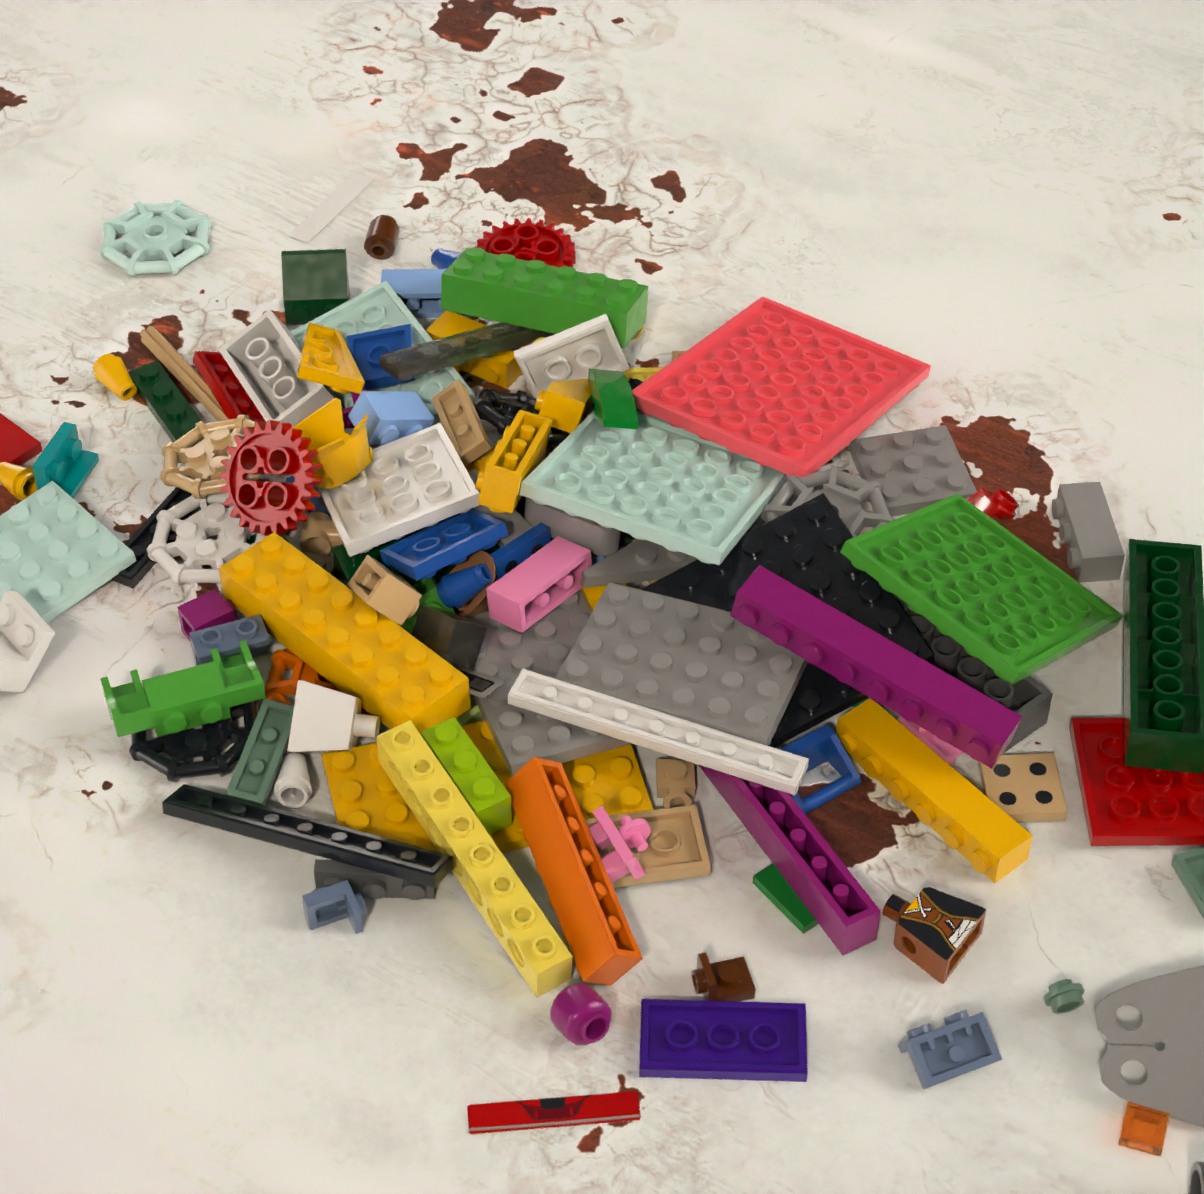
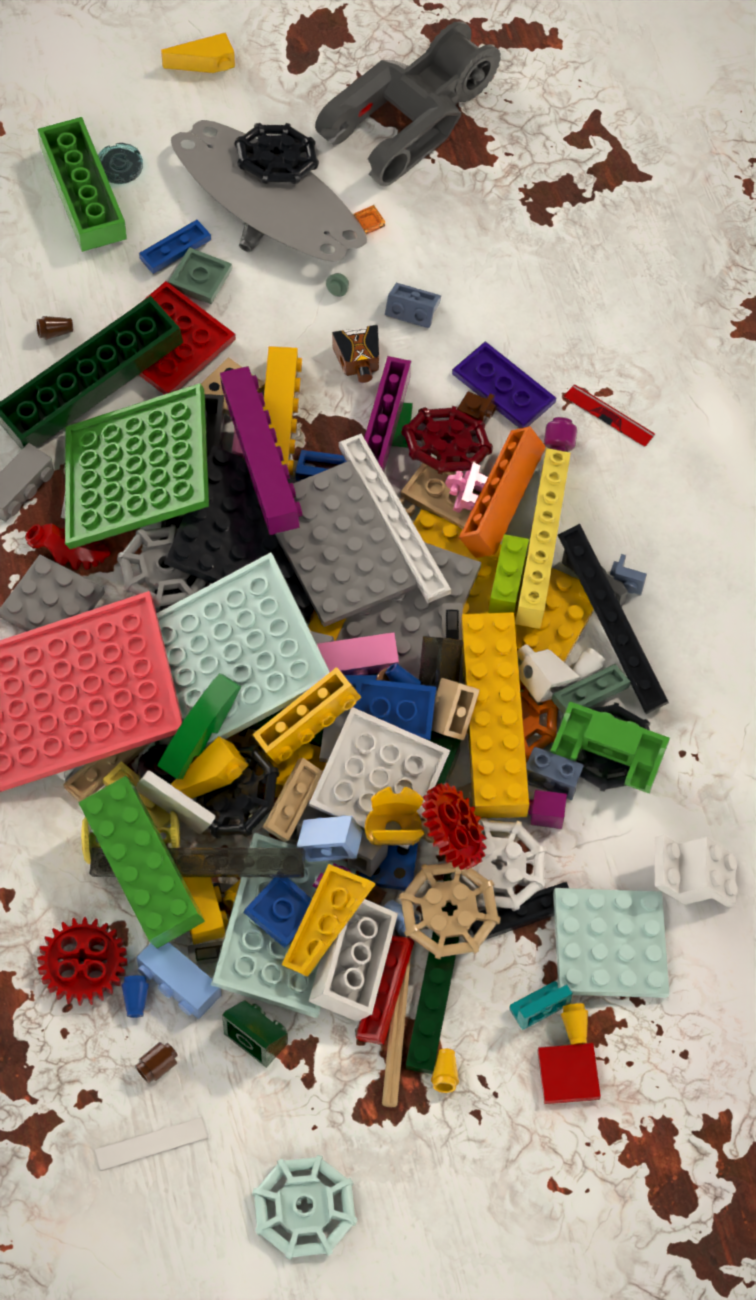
camera: 140 degrees left, 15 degrees up
none -> dark red plate [401,406,493,475]

